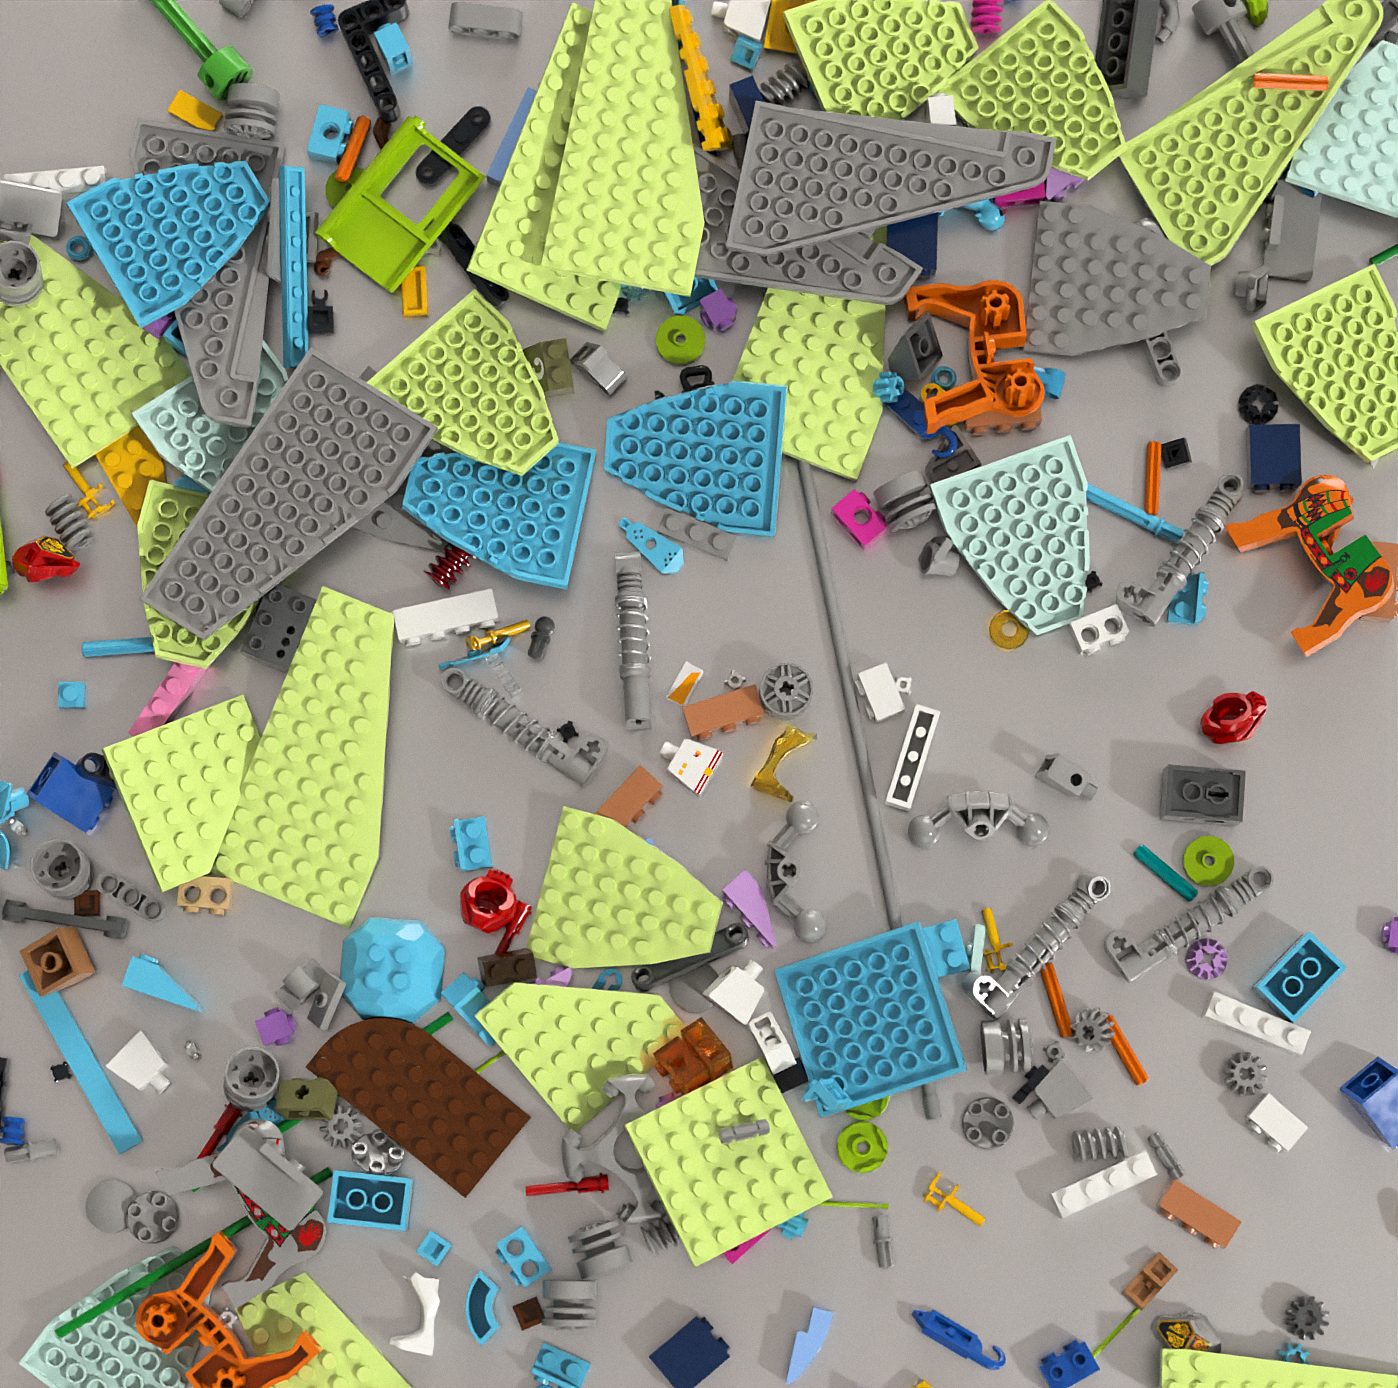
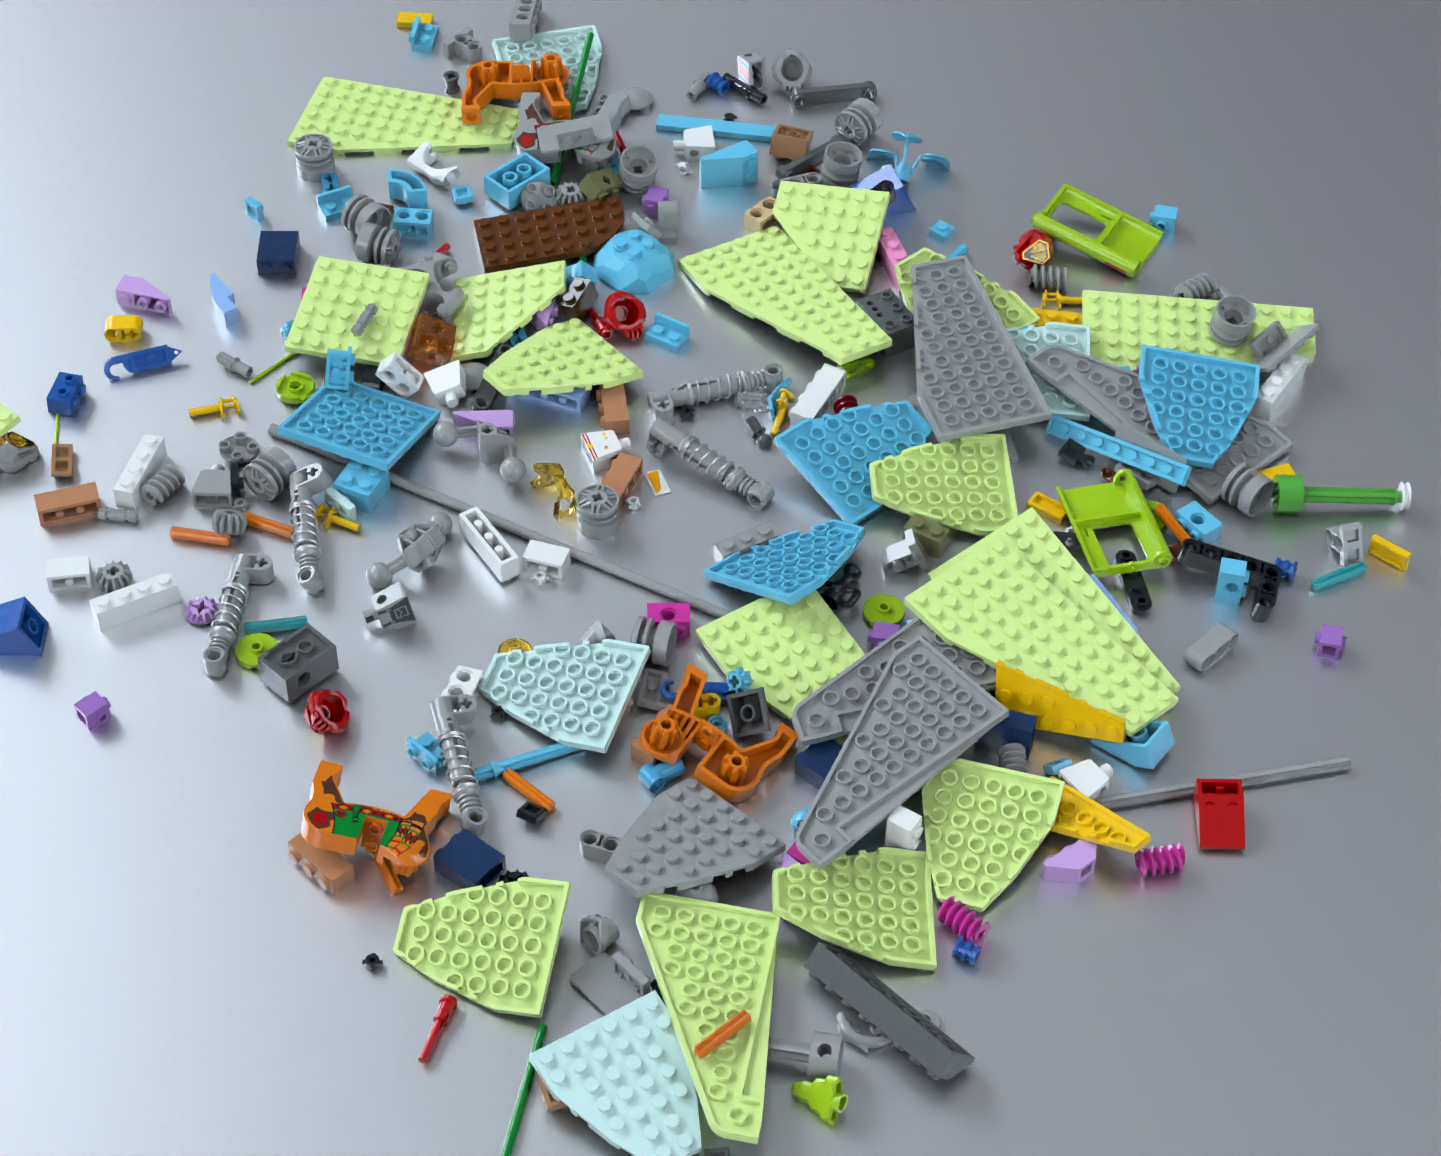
camera: 130 degrees right, 35 degrees down
medium azure piece [618,517,684,574] -> none
medium azure brick [1252,931,1347,1023] -> none

